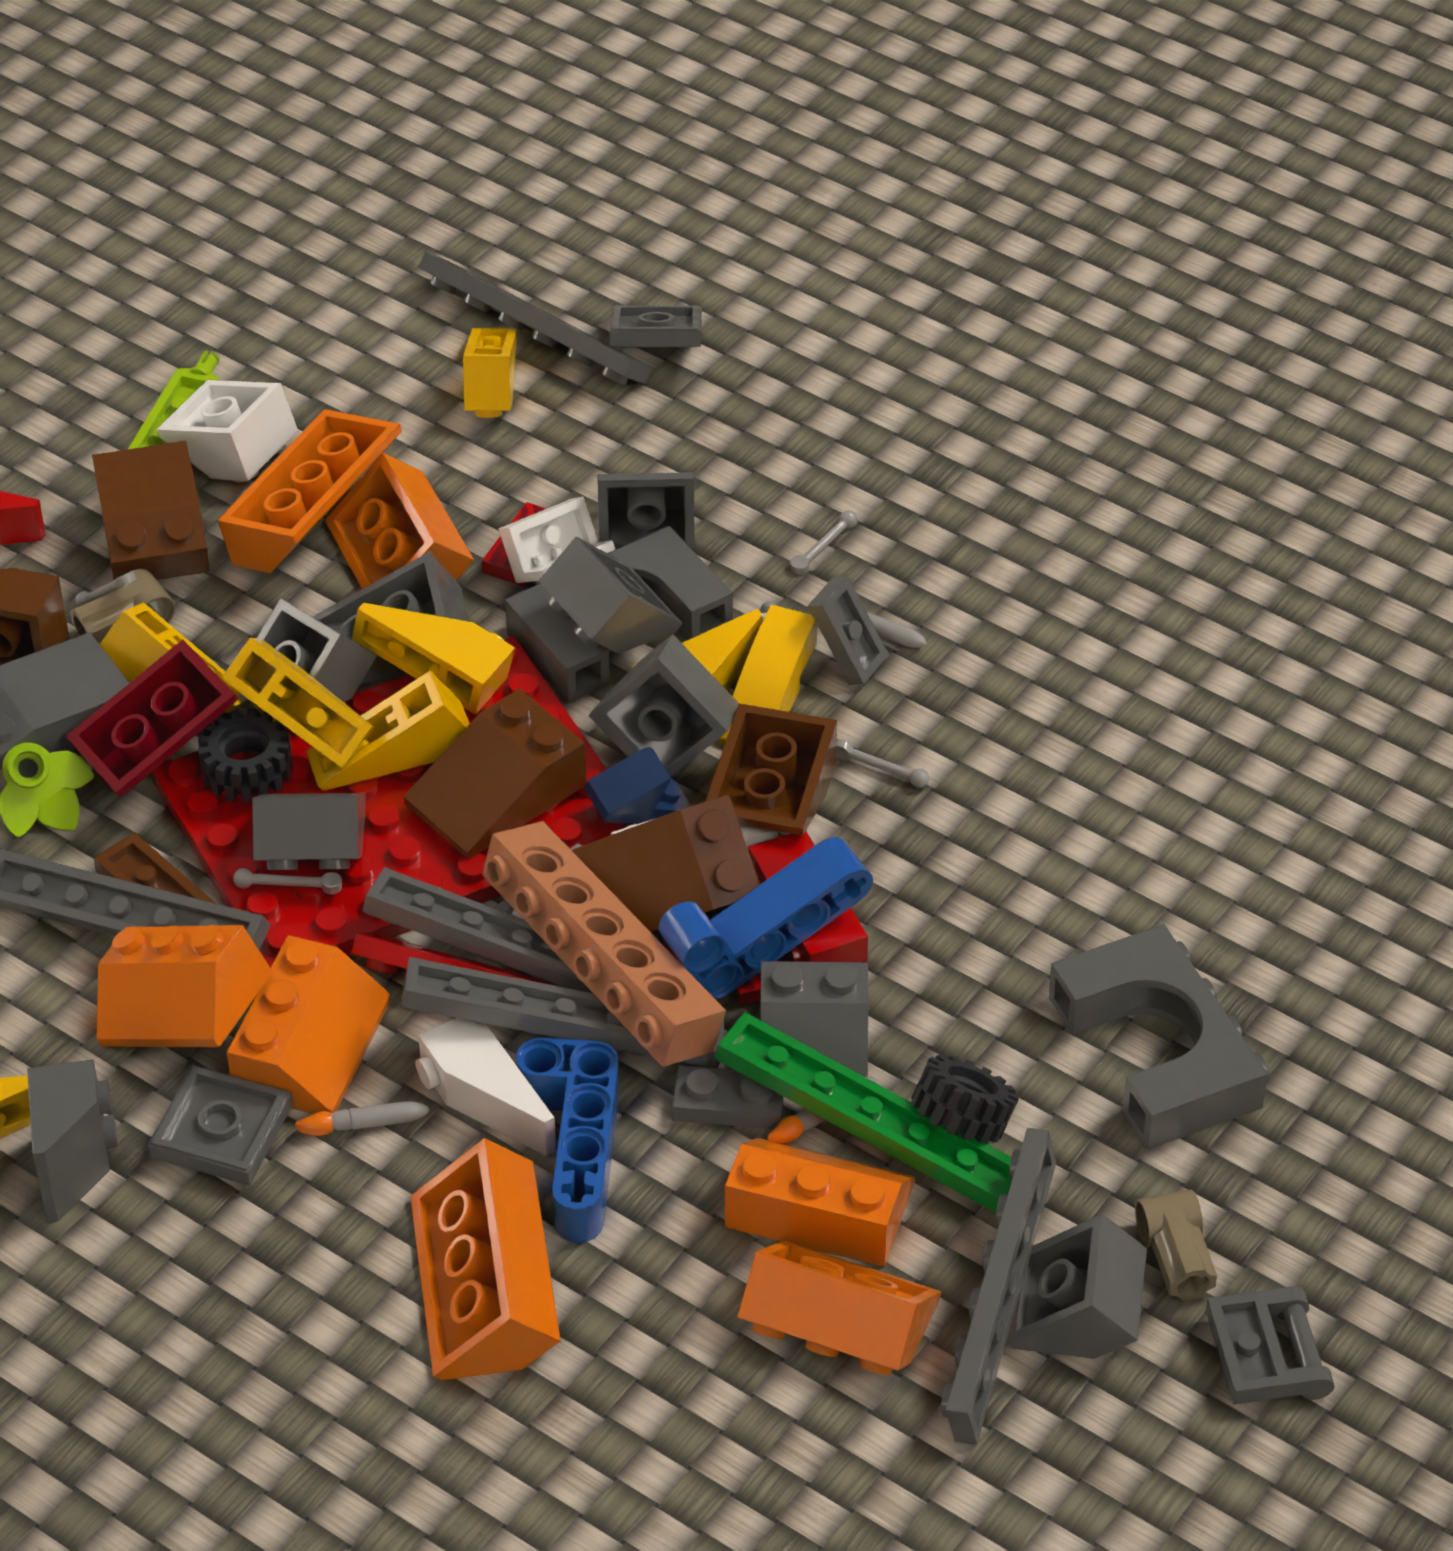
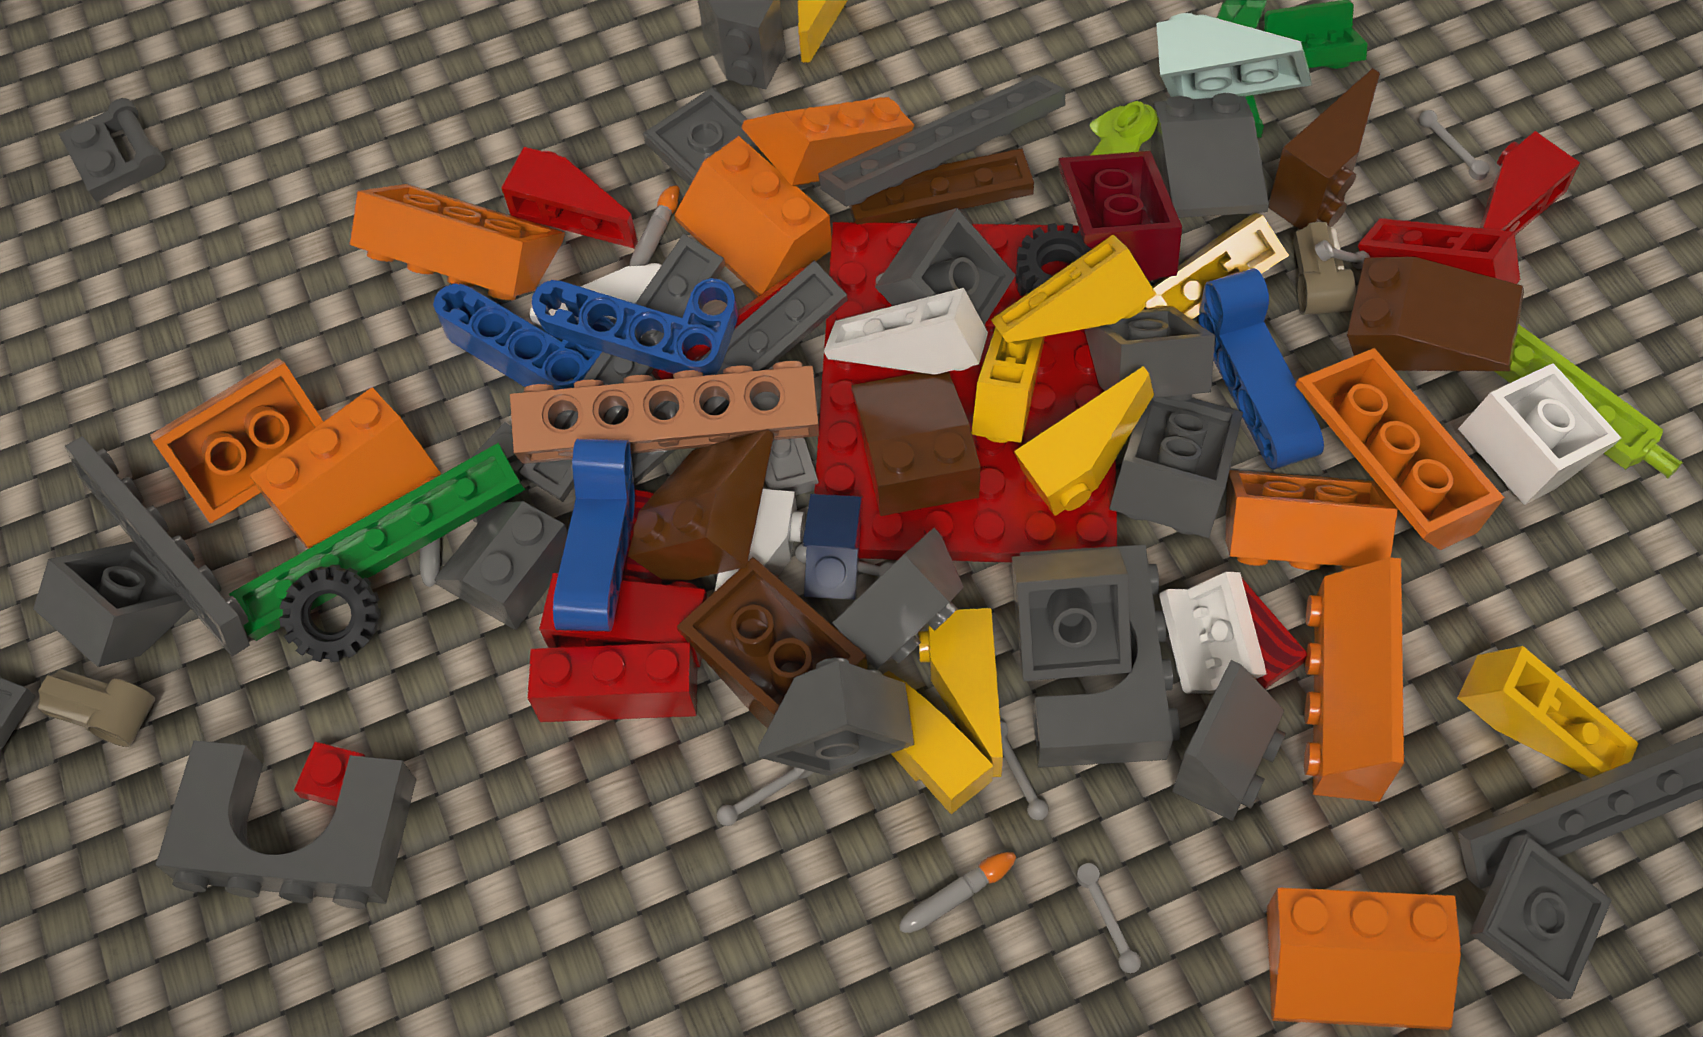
camera: 125 degrees right, 15 degrees up
dark grey plate [808,576,889,685] -> none
none -> red plate [294,742,366,807]
none -> red slope [501,147,638,249]
none -> red brick [527,642,698,722]
none -> blue beam [531,278,738,376]
none -> dark grey slope [758,658,914,776]
none -> white slope [824,288,988,375]
none -> blue beam [1198,268,1324,469]
none -> orange slope [1267,887,1461,1030]
none -> orange slope [1304,557,1404,802]
none -> red slope [1358,218,1521,284]

